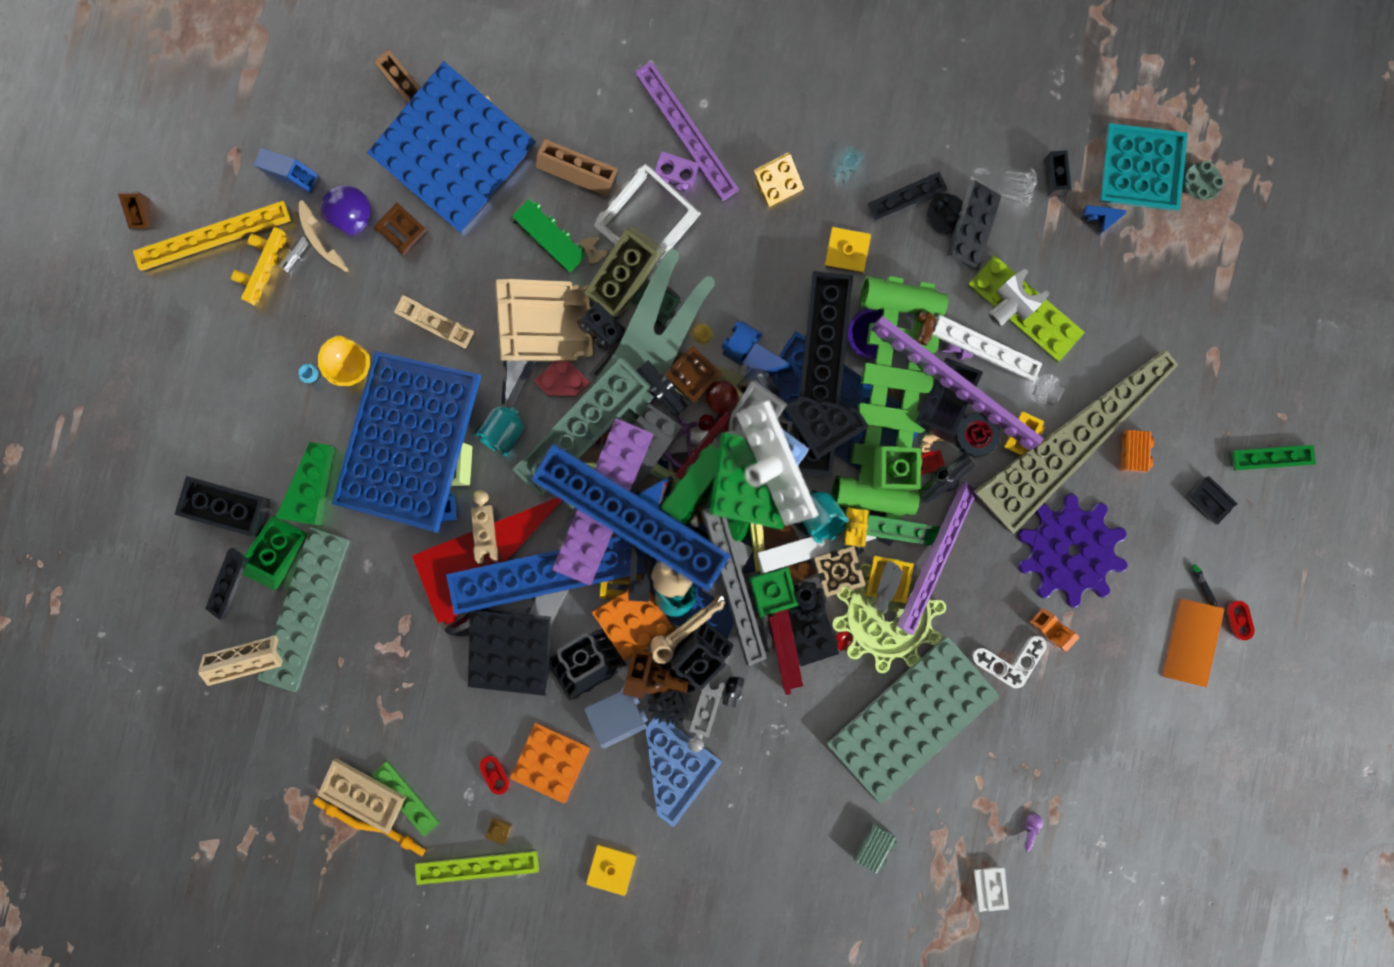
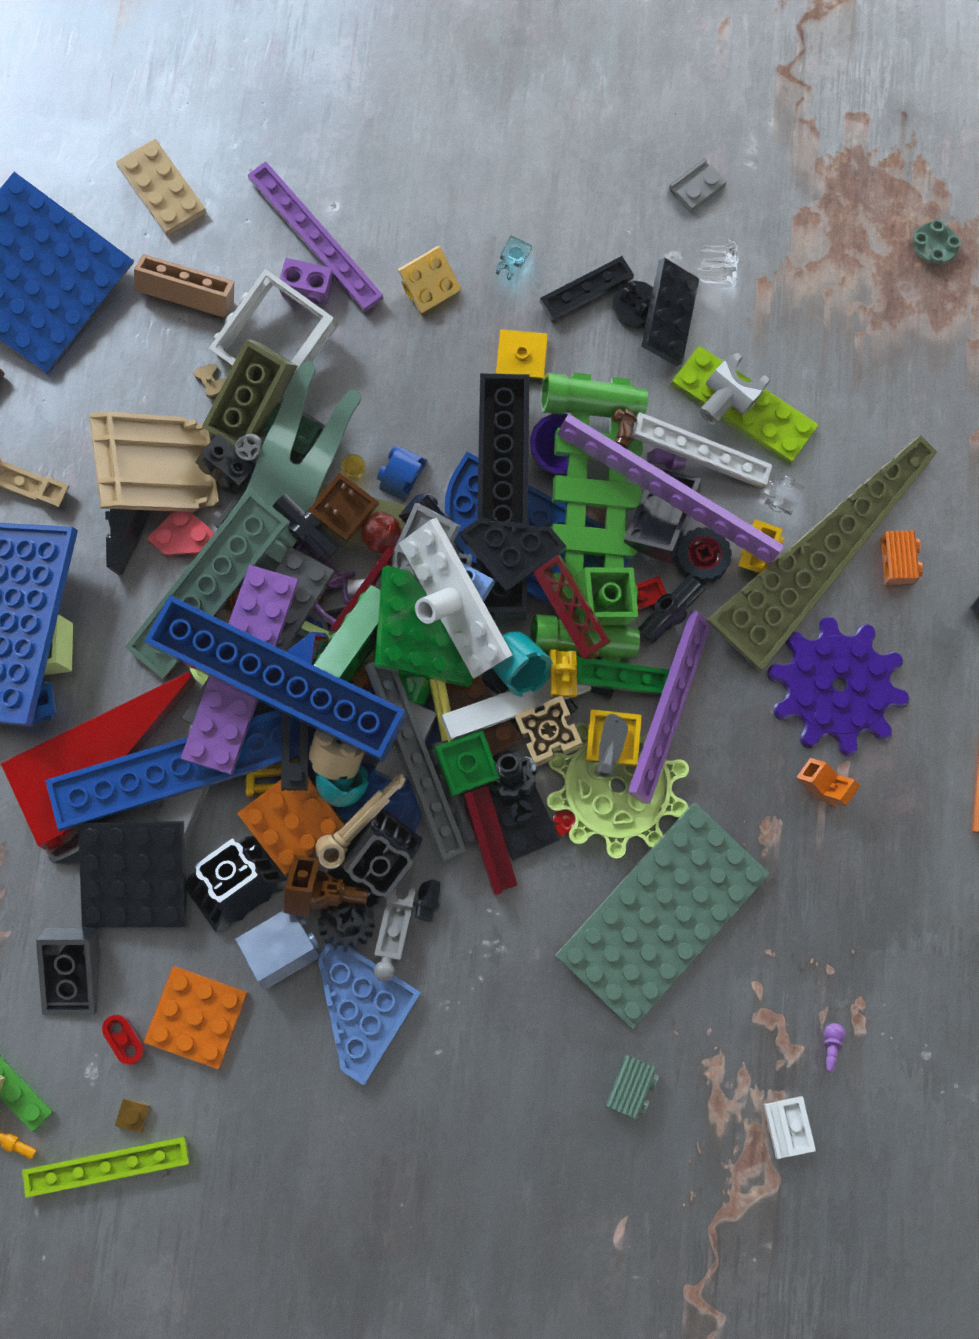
camera: 10 degrees left, 10 degrees down
tan plate [471,490,498,564] -> none
teal cylinder [473,406,524,457] -> none
green wedge [510,199,586,274] -> none
yellow plate [586,844,637,896] -> none
red hinge [698,414,714,431] -> none
blue slope [743,343,793,376] -> none
light nougat arm [918,433,944,453] -> none
white beam [971,636,1047,688] -> none
black brick [1043,150,1072,197] -> none
blue slope [1081,205,1126,235] -> none
teal plate [1099,123,1188,212] -> none
none -> black slope [36,928,99,1015]
none -> tan plate [116,138,207,236]
none -> light grey wheel [235,434,263,460]
none -> dark red fence [533,555,611,660]
none -> light grey plate [669,158,727,213]

